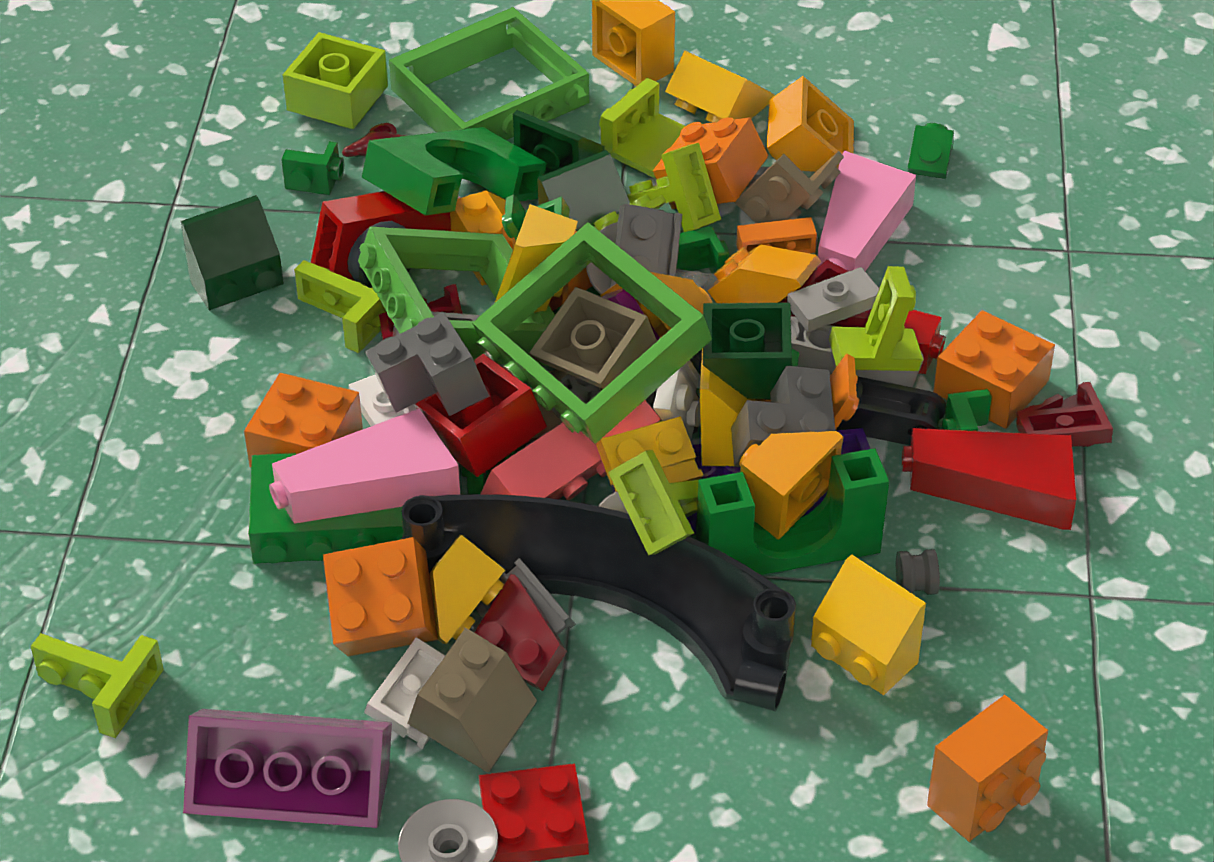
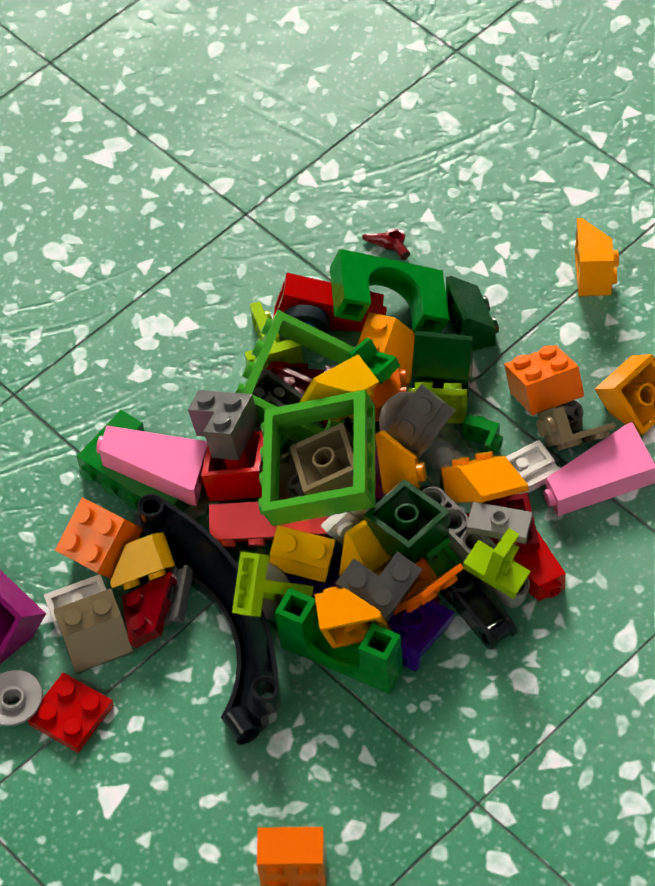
camera: 45 degrees right, 10 degrees up
dark green slope [180,195,284,311] -> none
orange brick [244,373,363,467] -> none
green bracket [281,141,345,195] -> none
lime brick [282,32,388,129] -> none
bright green window [389,7,589,140] -> none
lime bracket [599,78,685,179] -> none
lime bracket [627,143,721,232] -> none
yellow slope [665,50,775,123] -> none
orange piece [736,217,817,253] -> none
yellow slope [811,555,926,695] -> none
dark grey wheel [895,549,940,595] -> none
red slope [902,428,1076,530] -> none
orange brick [933,310,1055,429] -> none
green bracket [942,389,992,431] -> none
dark red wing [1016,382,1113,447] -> none

